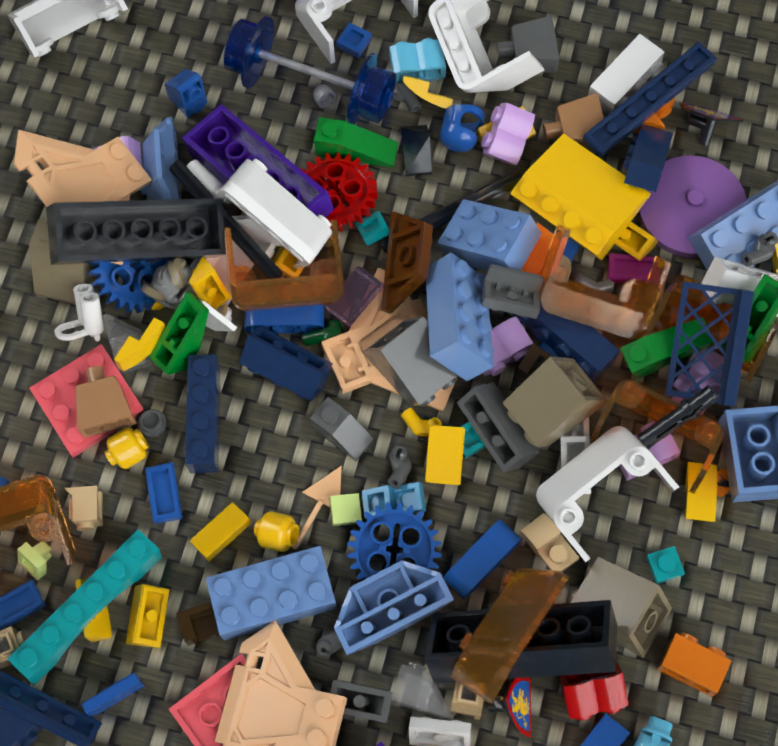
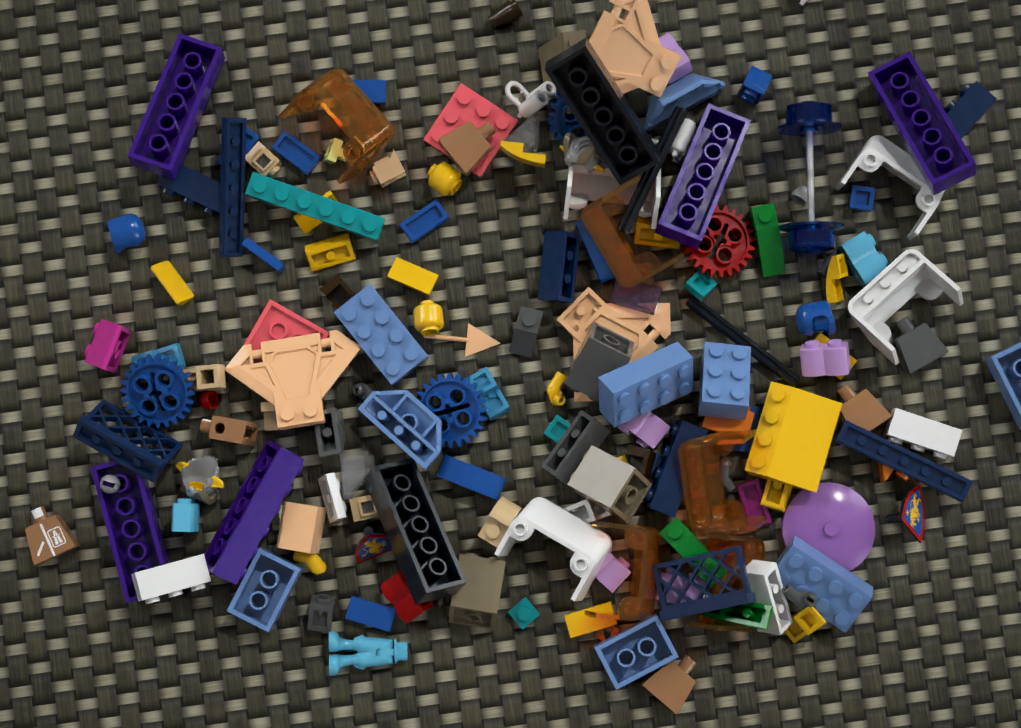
camera: 65 degrees right, 15 degrees up
dark grey plate [138,409,167,437] -> none
green slope [149,292,209,375] -> none
dark blue brick [185,354,220,473] -> none
yellow slope [189,257,231,310] -> none
white windscreen [213,159,332,269] -> none
dark green arm [302,319,343,347] -> none
yellowish green tile [329,493,362,526] -> none
reddish brown wing [381,211,433,314] -> none
dark grey arm [388,446,411,489] -> none
black slope [401,125,432,176] -> none
yellow slope [425,425,465,485] -> none
clear orange windscreen [450,568,569,704] -> none
dark grey bracket [482,264,544,319] -> none
dark blue brick [621,124,673,192] -> none
black pin [637,384,720,450] -> none
orange brick [657,633,732,697] -> none

